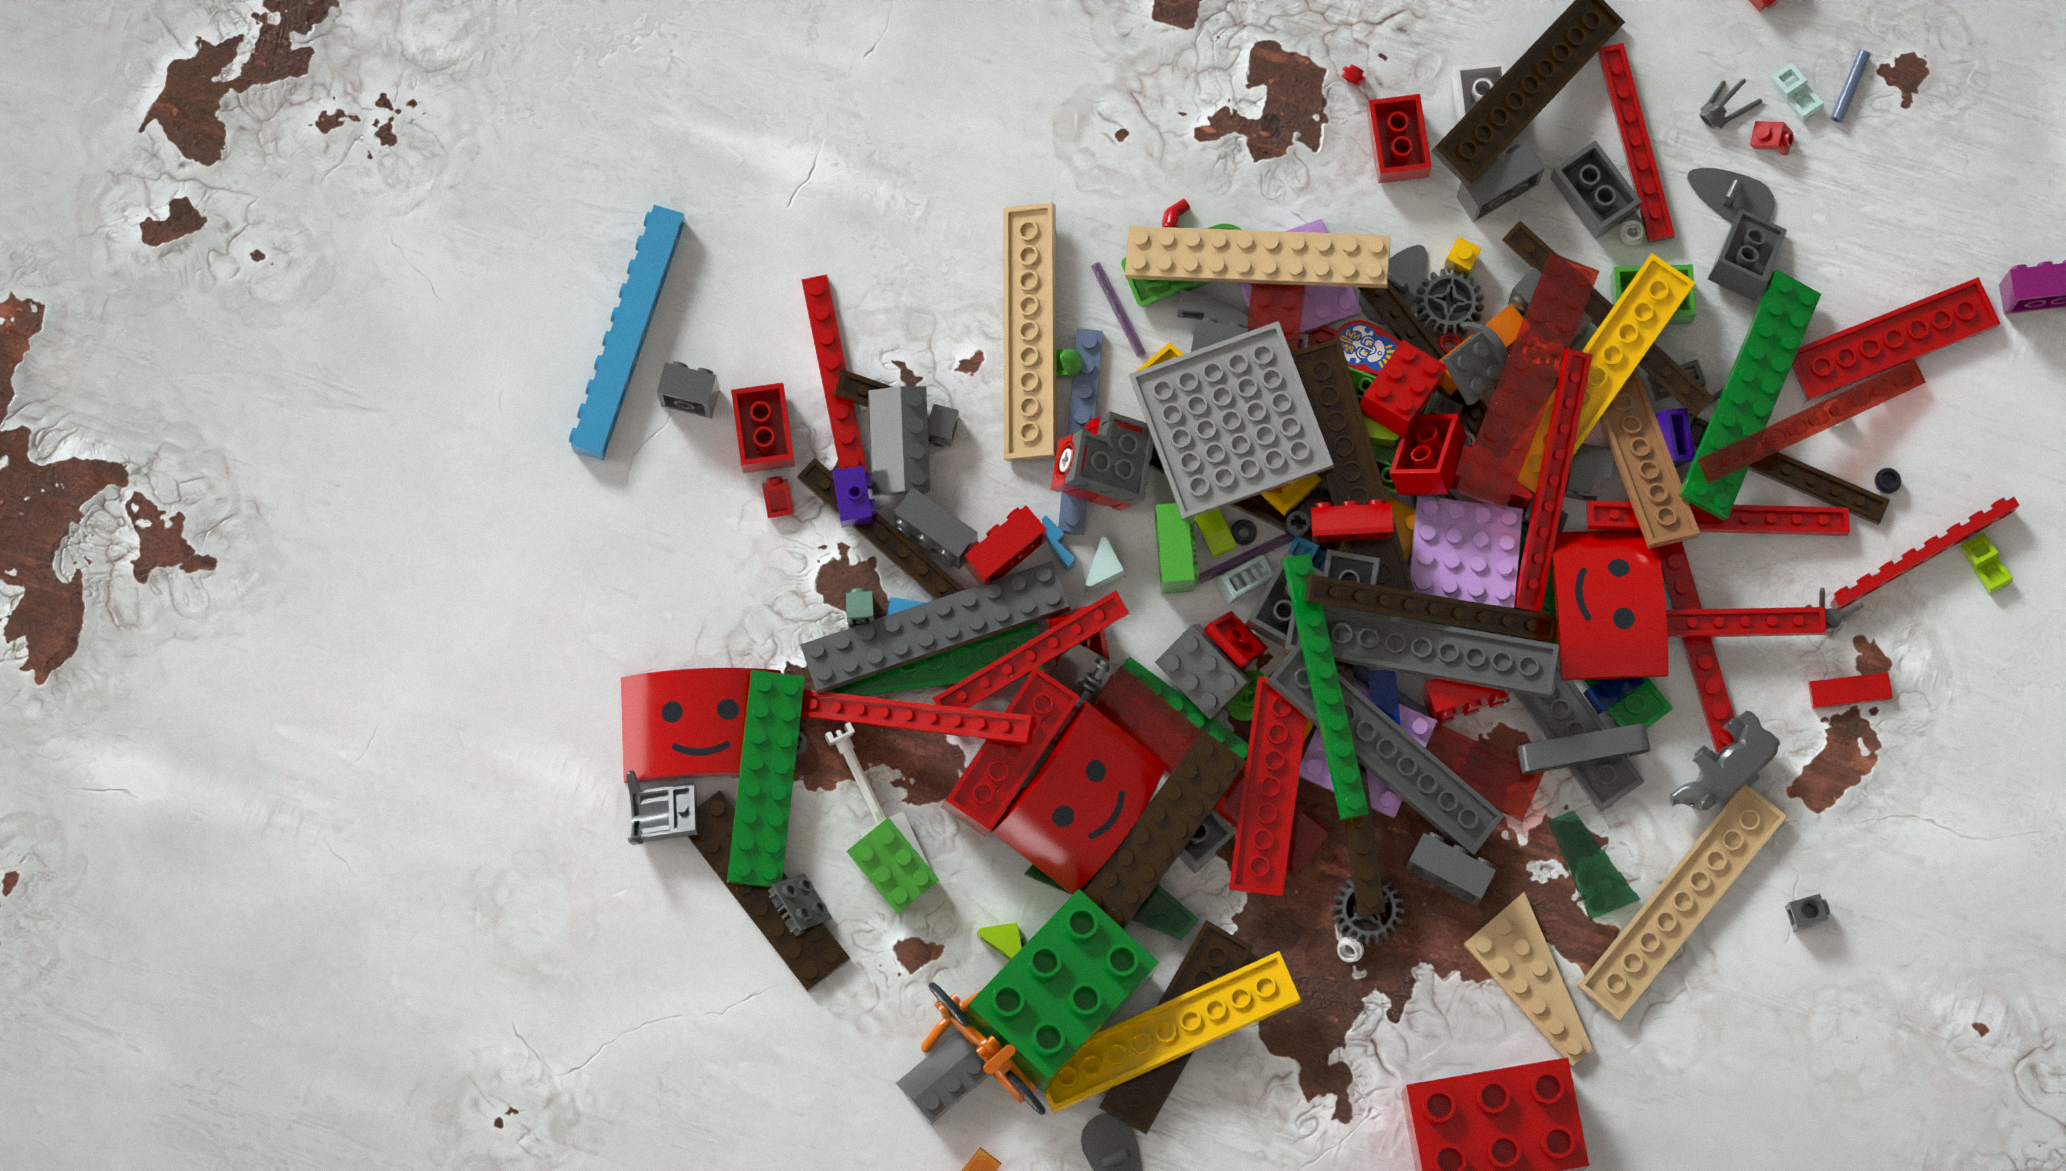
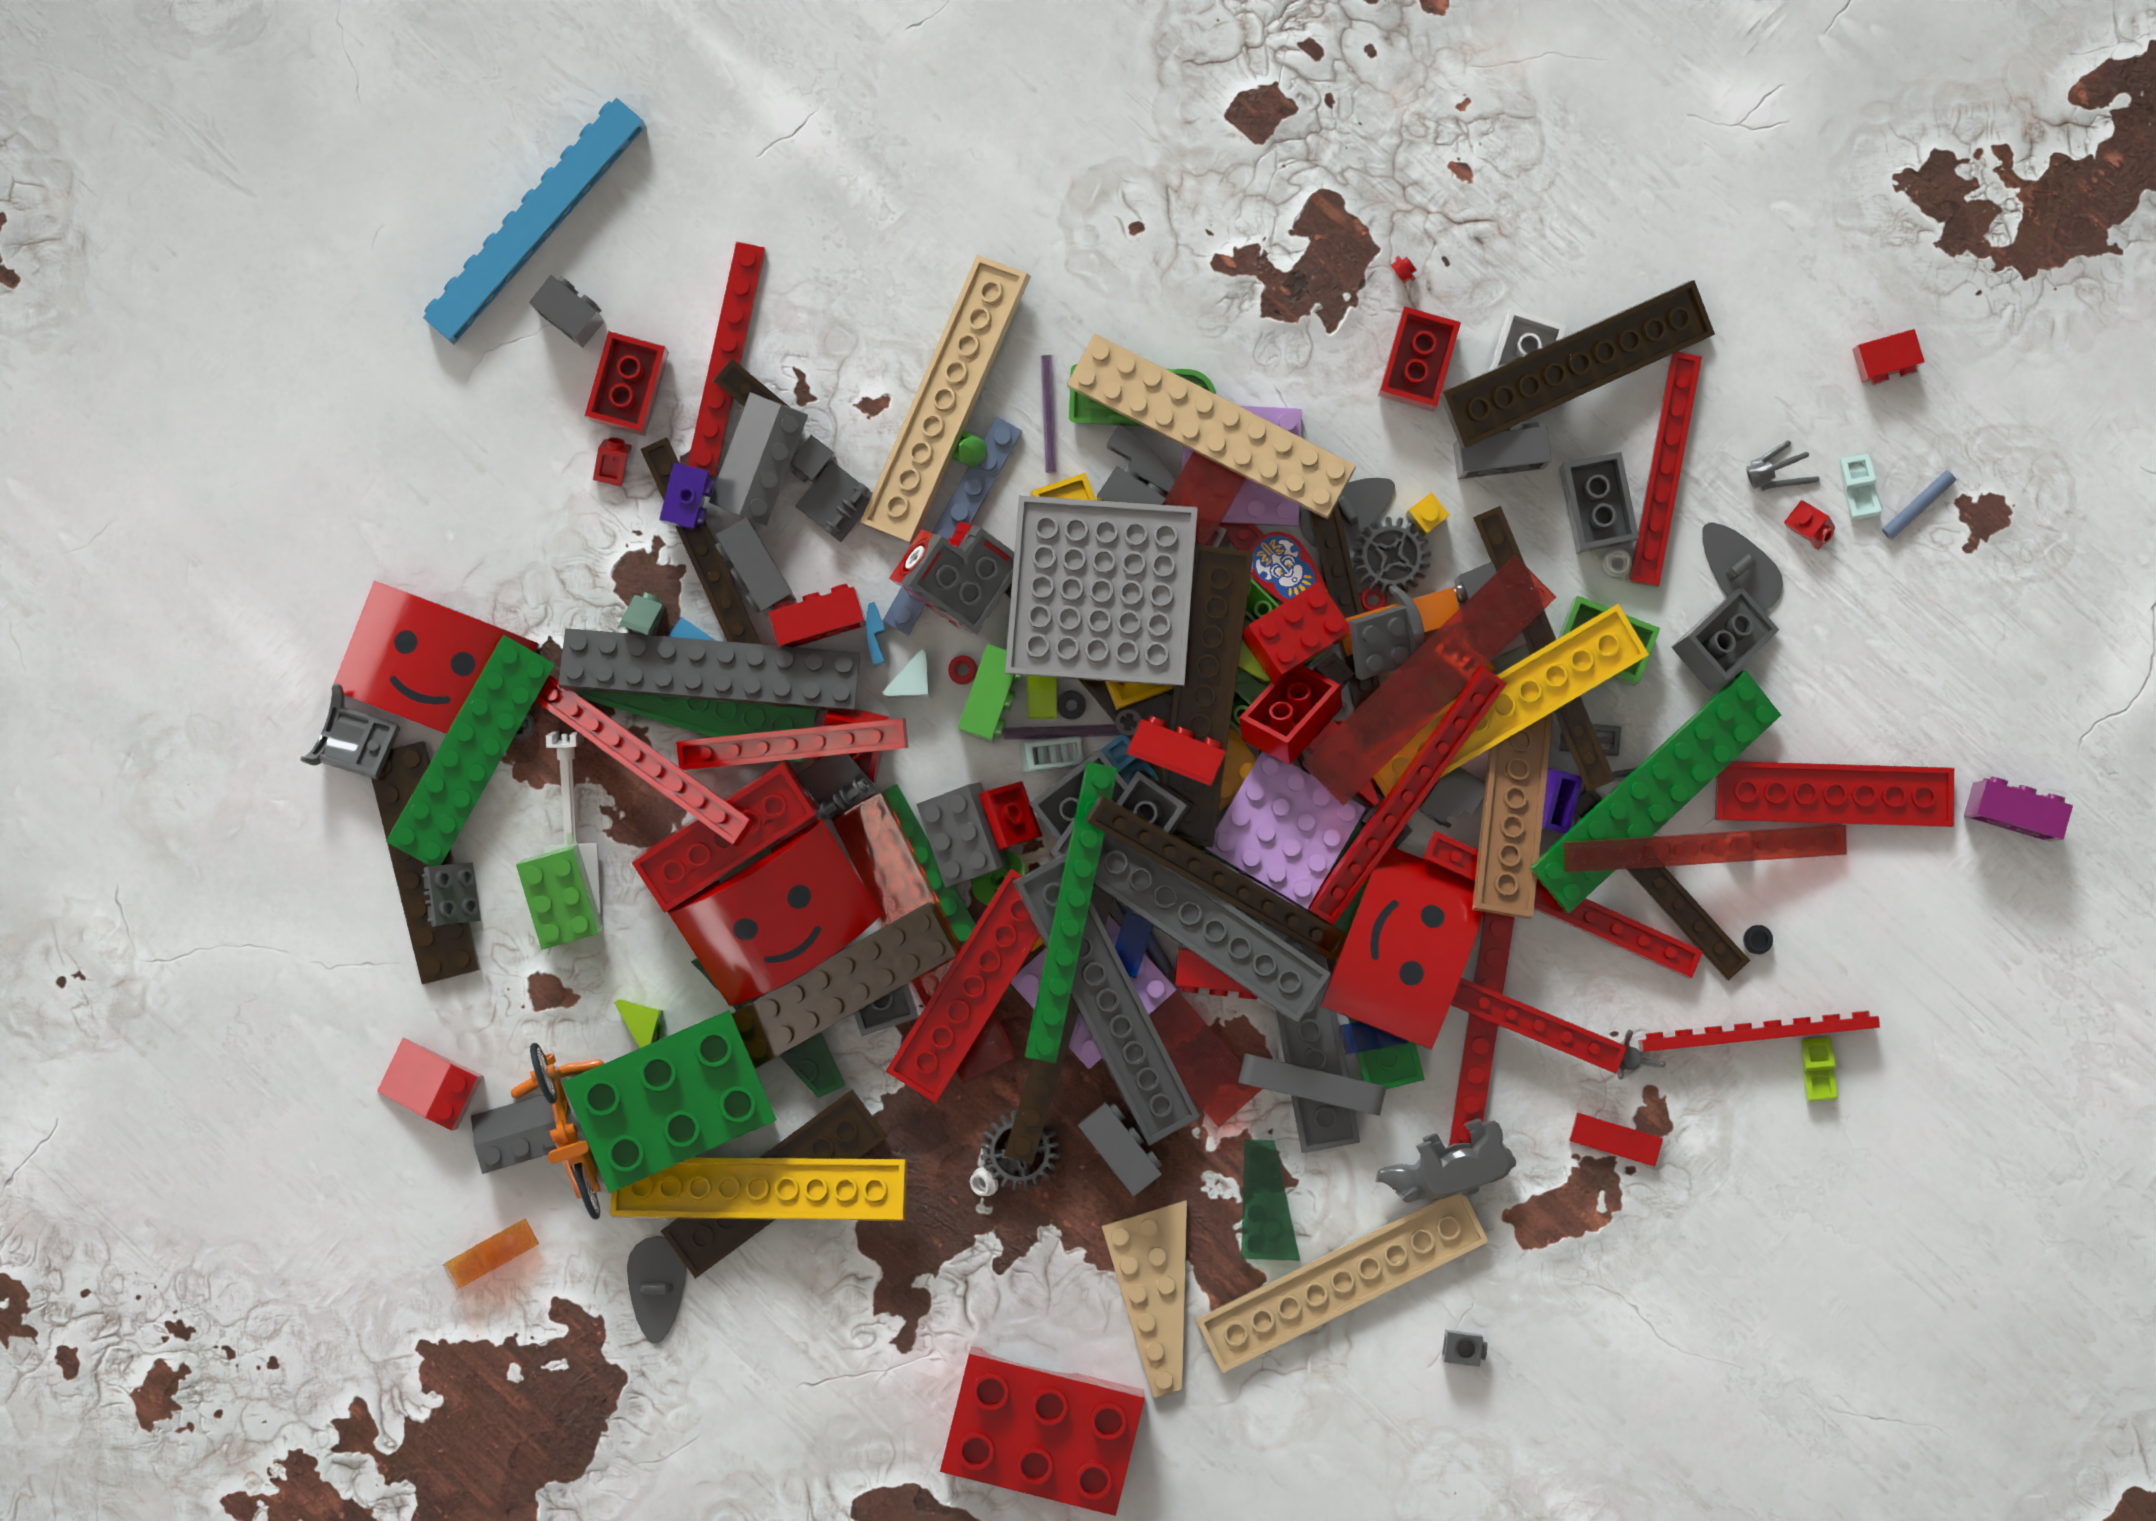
camera: 25 degrees right, 10 degrees up
red arm [1162,198,1190,228] -> none
none -> slope [377,1038,483,1131]
none -> dark grey hinge [795,461,873,542]
none -> red plate [948,655,978,685]

